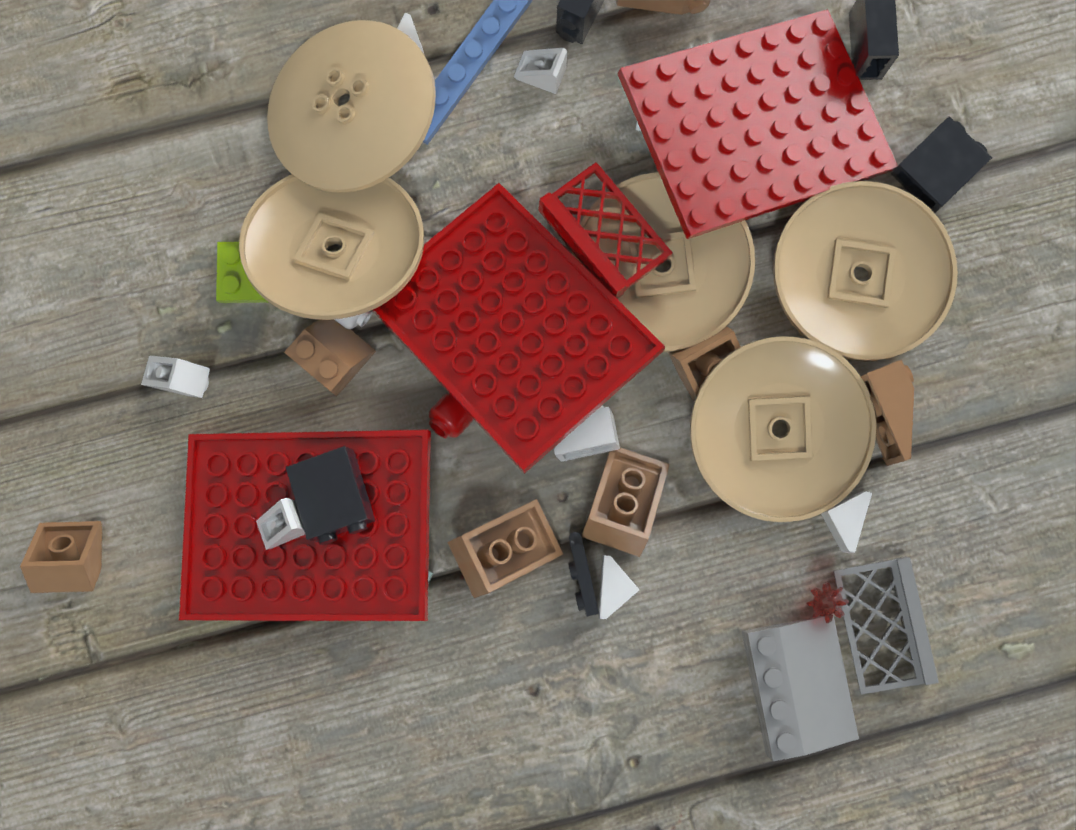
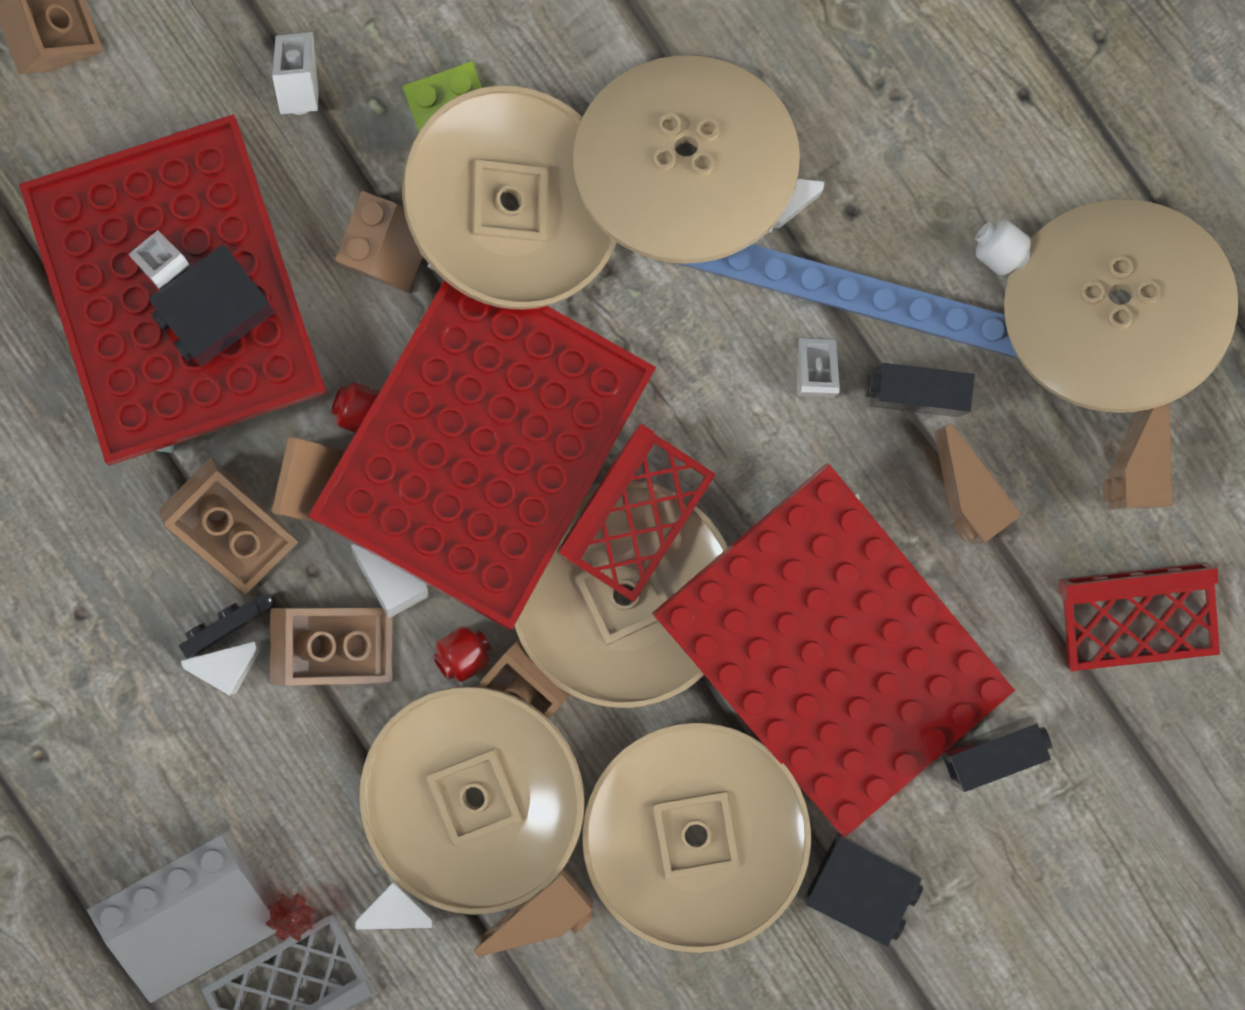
camera: 70 degrees right, 5 degrees up
none -> medium nougat slope [271,436,345,522]
none -> red head [432,626,491,682]

